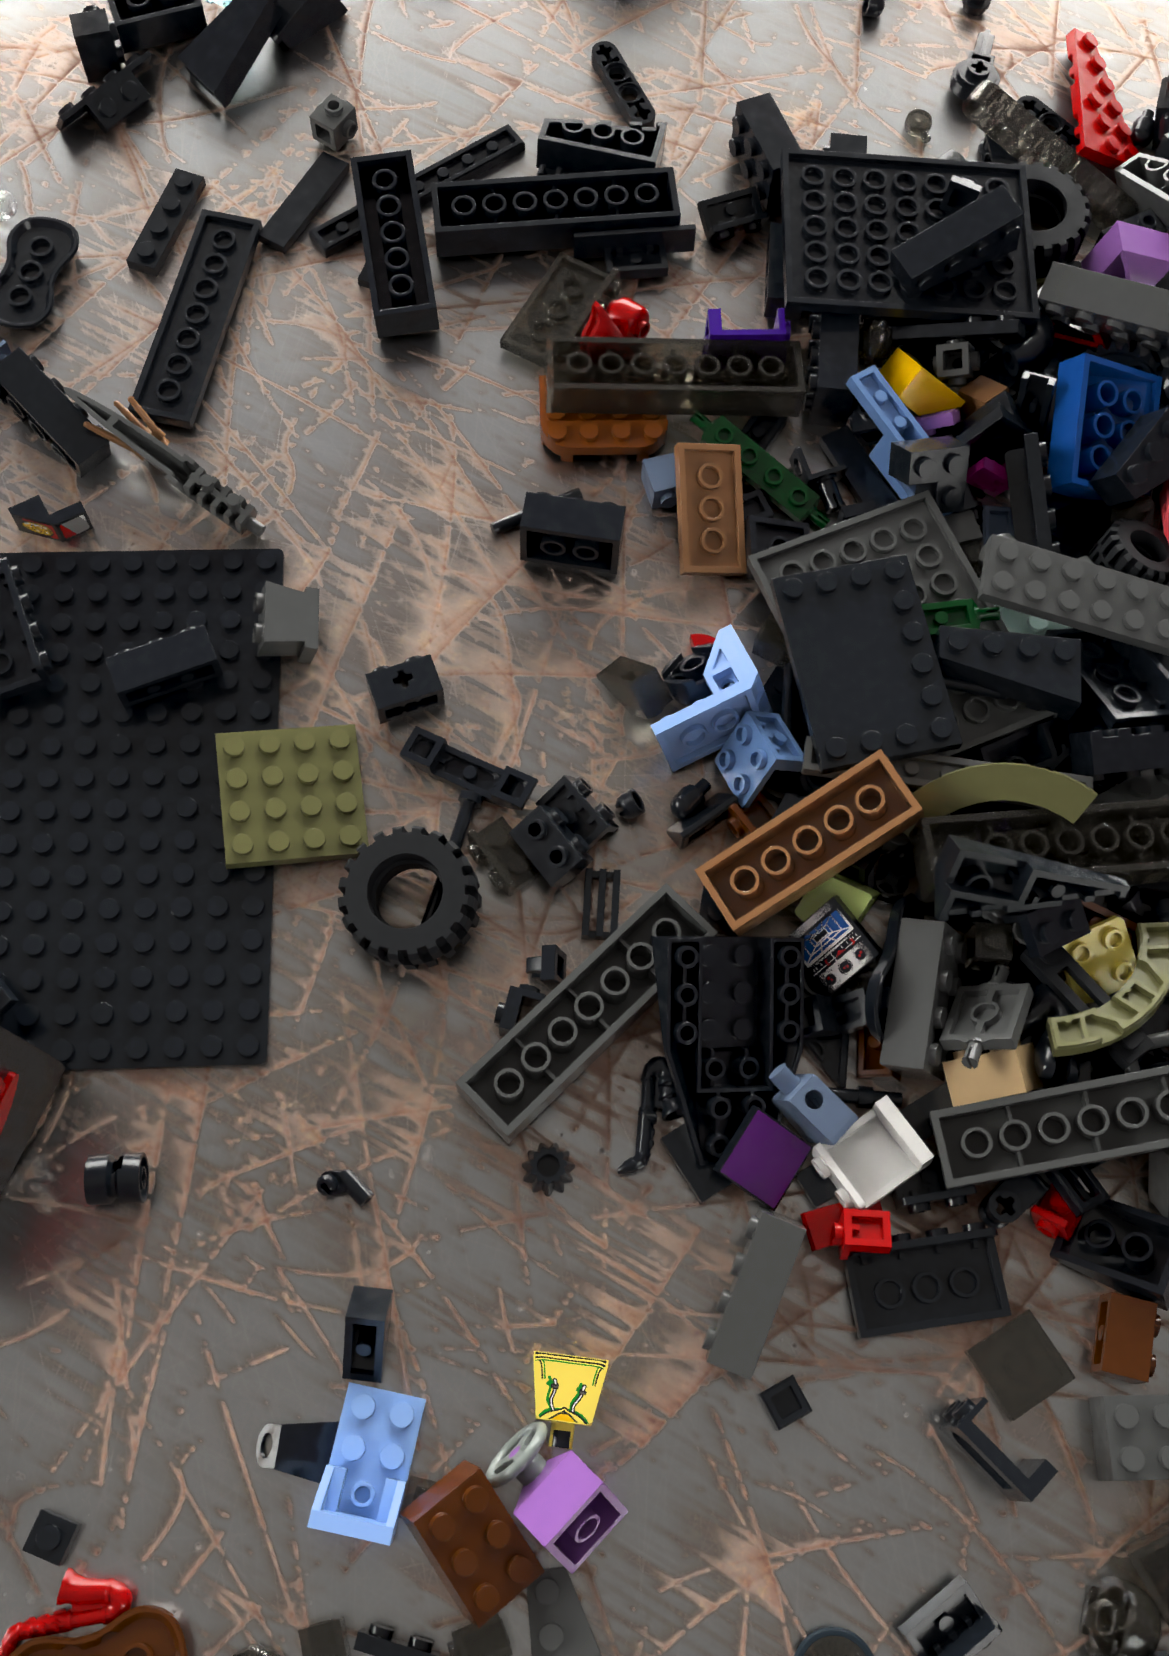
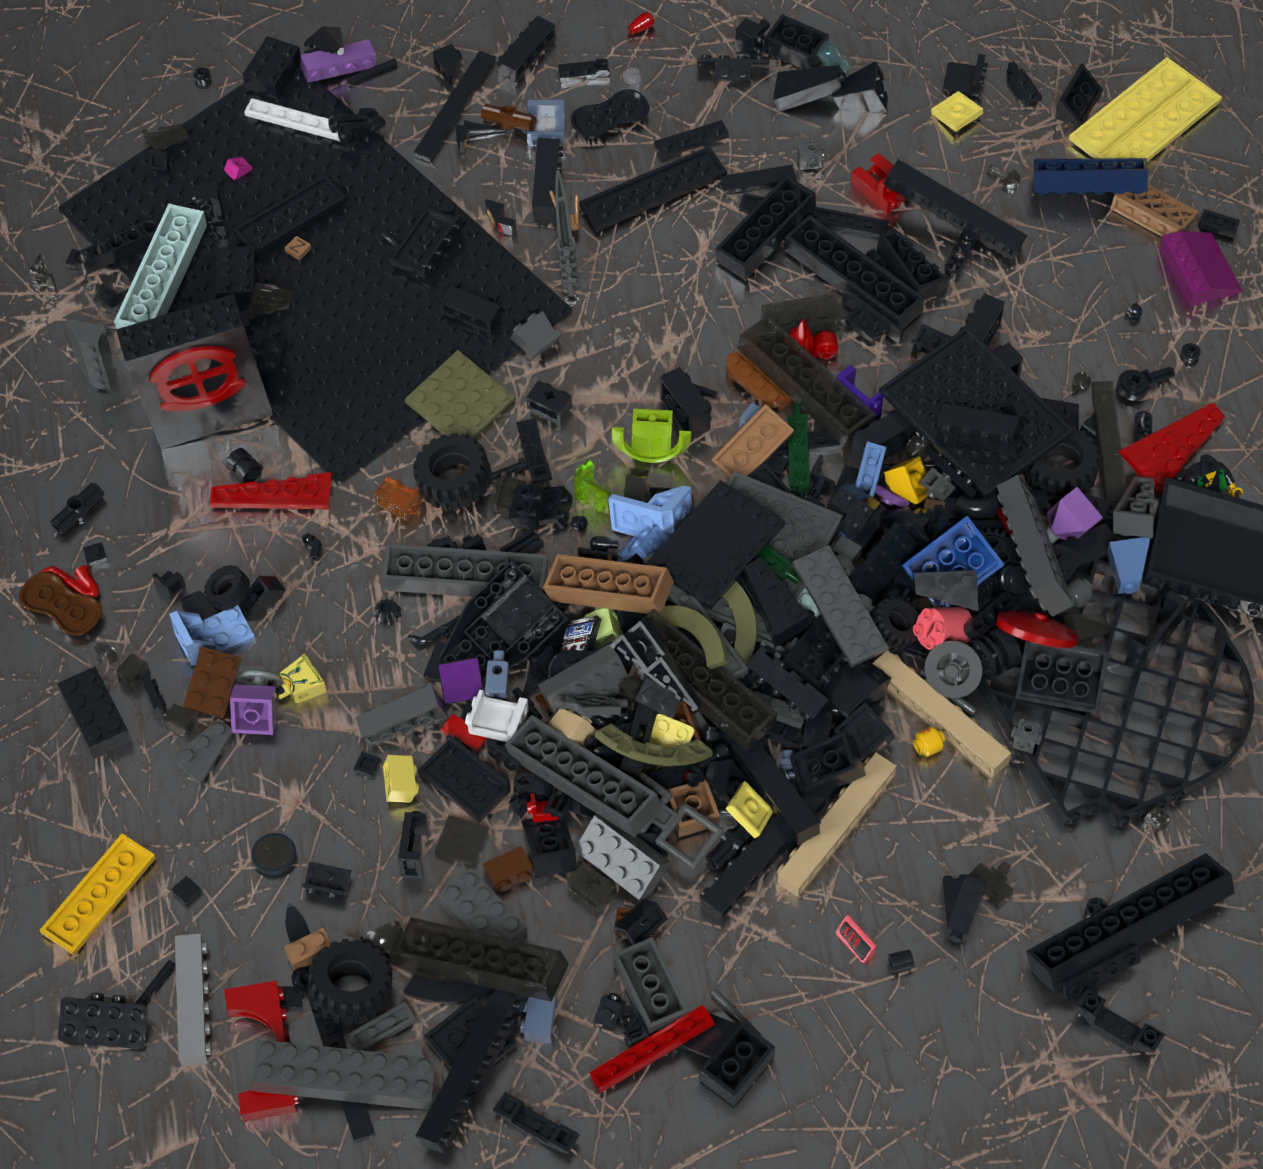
camera: 55 degrees right, 10 degrees down
red bracket [832,1208,892,1260] -> none
none -> black panel [152,571,186,599]
none -> black tyre [204,565,250,611]
none -> red wing [210,472,332,510]
none -> clear orange brick [374,477,422,522]
none -> light yellow brick [383,755,419,803]
none -> black plate [509,794,531,820]
none -> clear neon green bracket [574,459,610,514]
none -> lime piece [612,409,691,463]
none -> olive tile [723,581,758,678]
none -> red brick [851,153,907,214]
none -> black brick [883,159,1028,260]

